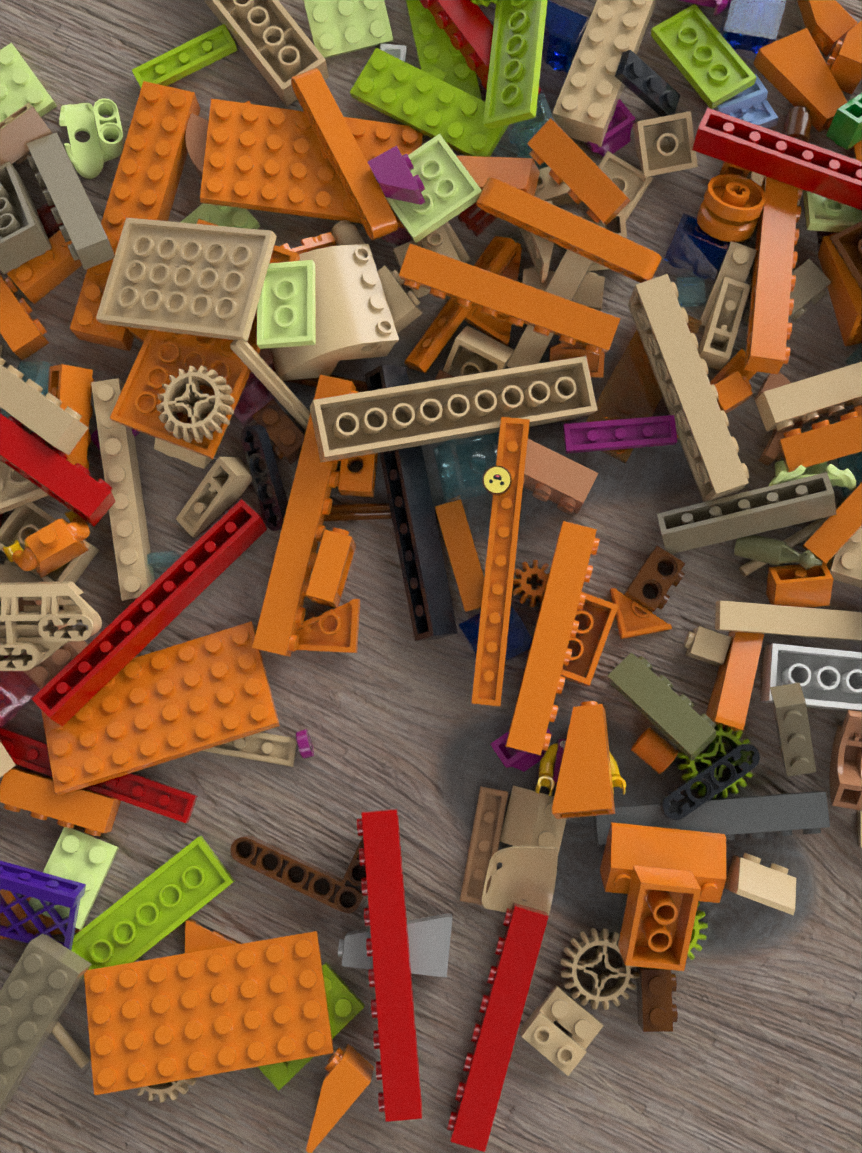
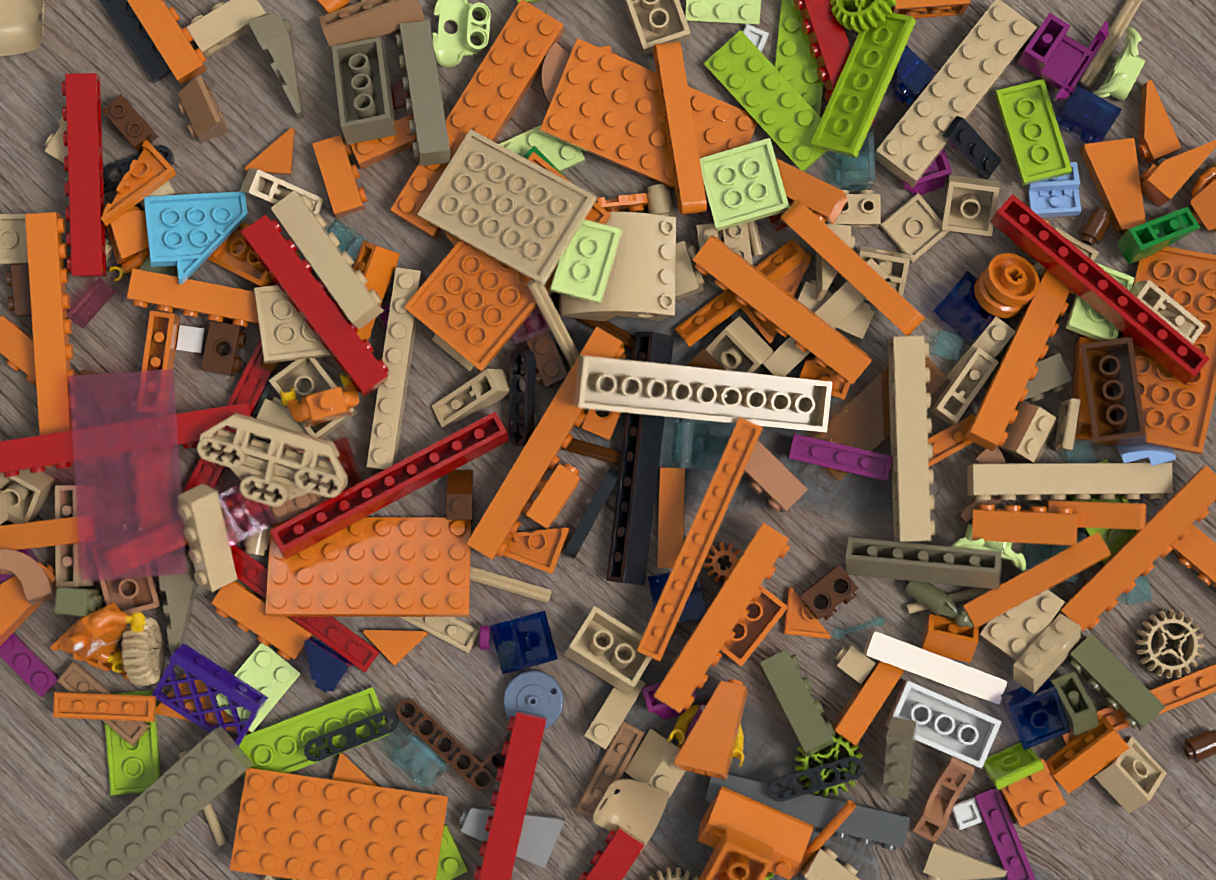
camera: 15 degrees right, 5 degrees up
clear light blue tile [147,551,181,568] -> none
tan gear [156,365,235,443] -> none
magenta slope [368,146,426,205] -> none
light yellow tile [483,466,512,496] -> none
orange brick [527,118,631,225] -> none
orange piece [631,728,678,774] -> none
orange brick [714,371,753,414] -> none
none -> tan brick [243,518,272,556]
none -> clear blue slope [304,637,355,693]
none -> black beam [304,710,399,762]
none -> clear red tile [328,437,363,493]
none -> orange tile [363,630,429,666]
none -> clear light blue slope [392,732,450,788]
none -> reddish brown slope [447,470,474,520]
none -> tan axle [470,566,552,603]
none -> clear blue slope [490,611,558,674]
none -> sand blue wheel [503,670,564,729]
none -> black beam [563,468,619,559]
none -> tan brick [564,606,652,695]
none -> tan slope [584,679,646,749]
none -> orange piece [793,800,856,876]
none -> clear light blue hinge [834,617,885,639]
none -> tan slope [999,402,1058,464]
none -> tan tile [1053,398,1080,452]

